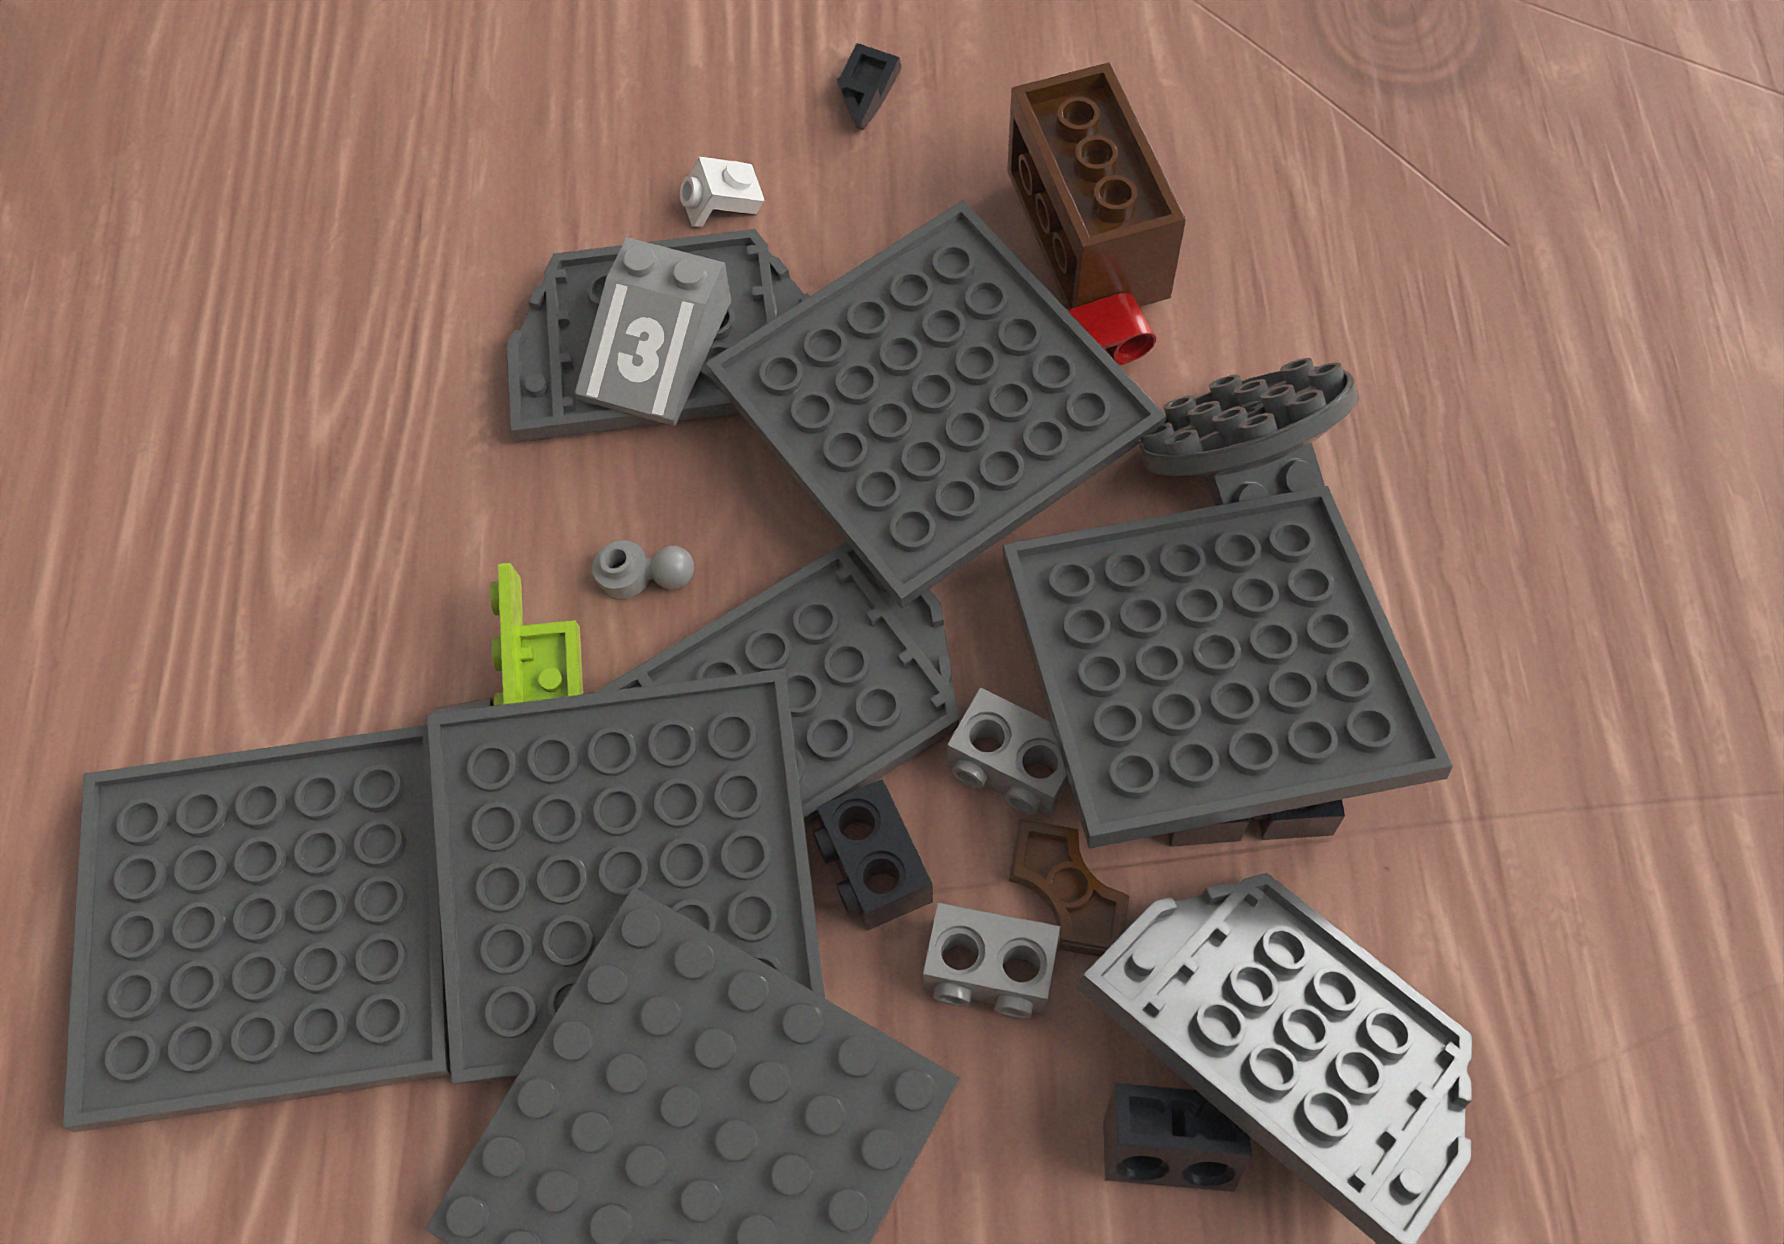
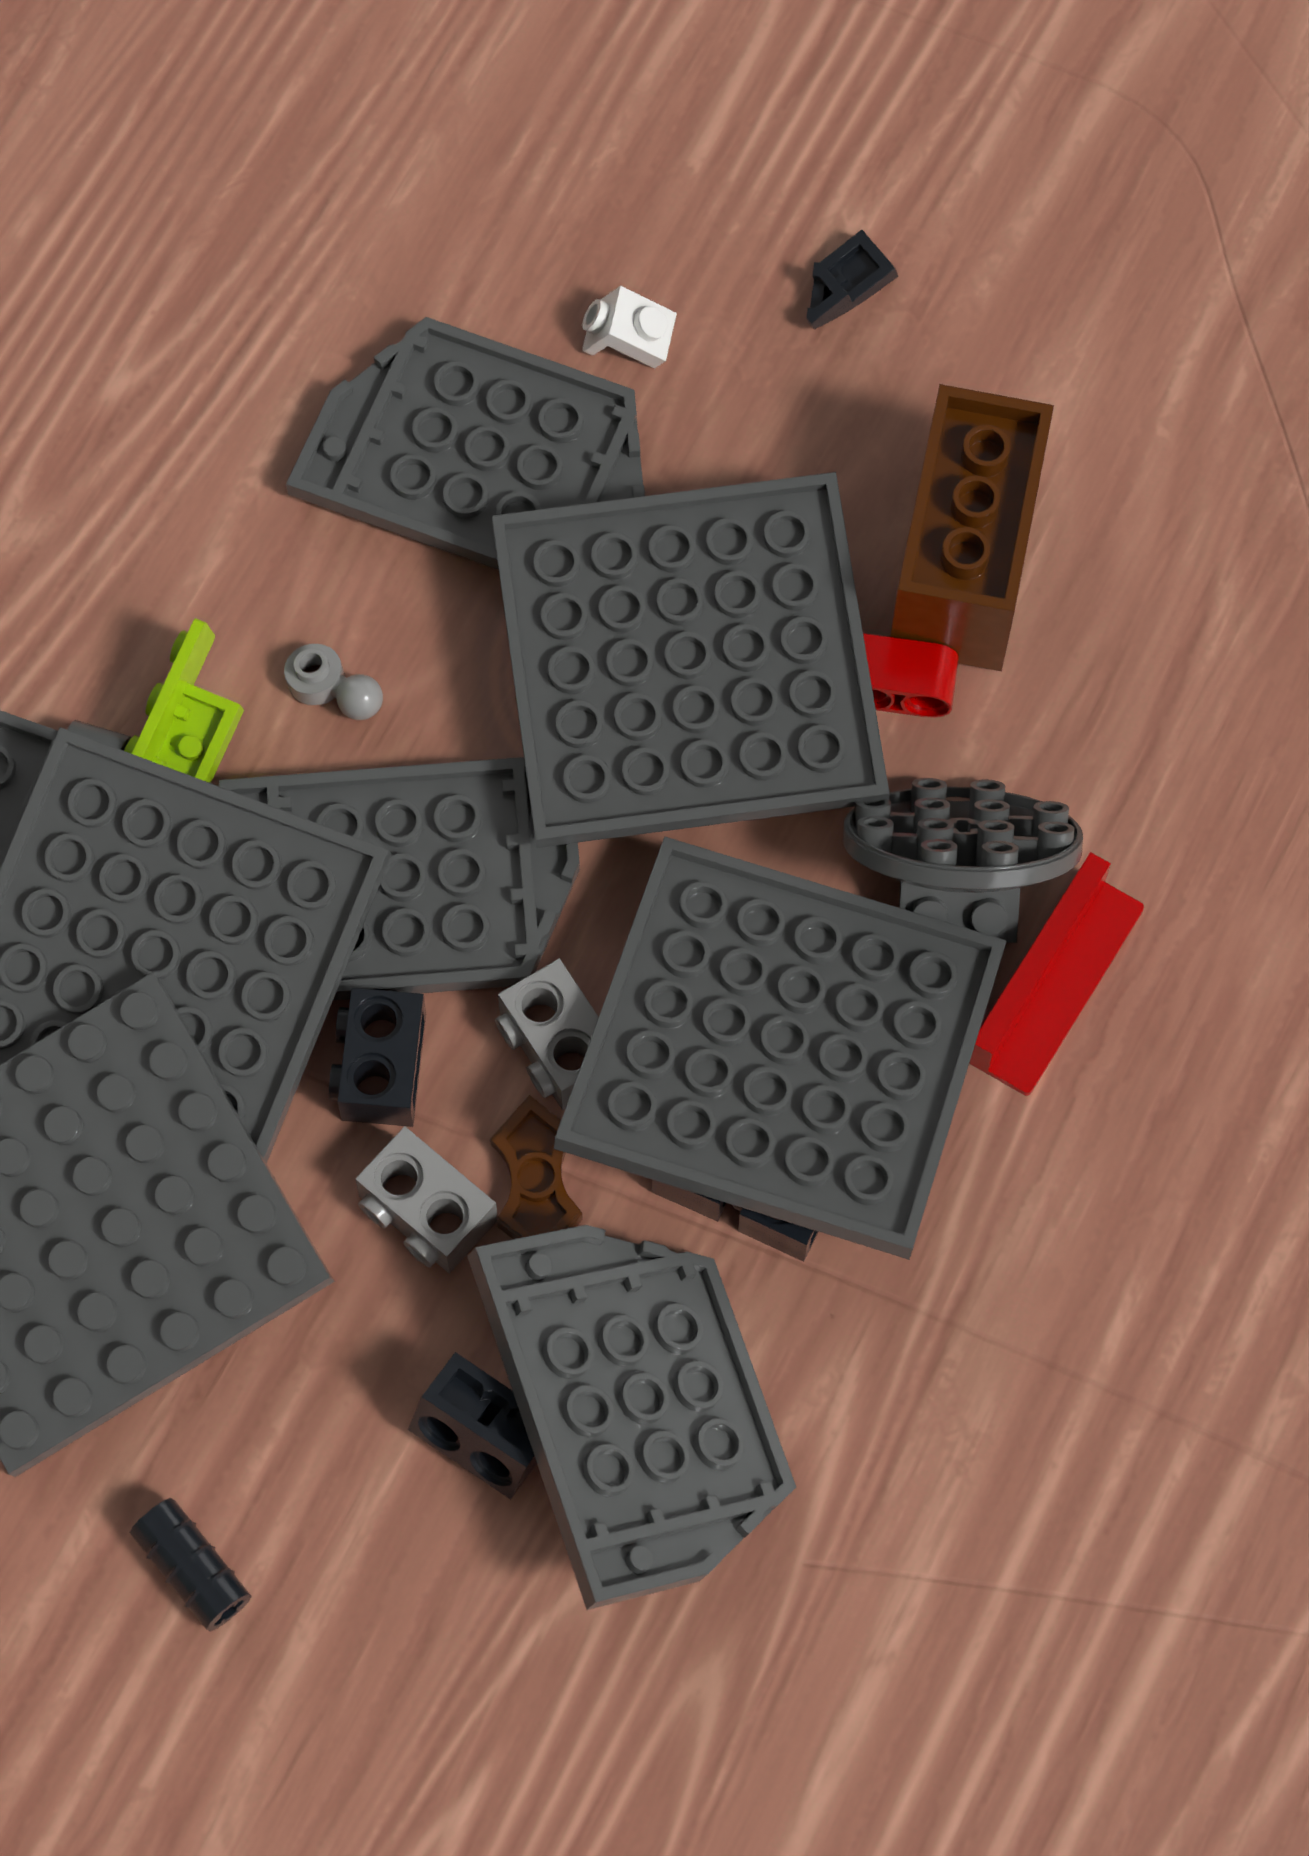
camera: 25 degrees right, 5 degrees up
light grey slope [575,237,731,426] -> none
none -> red panel [969,852,1144,1096]

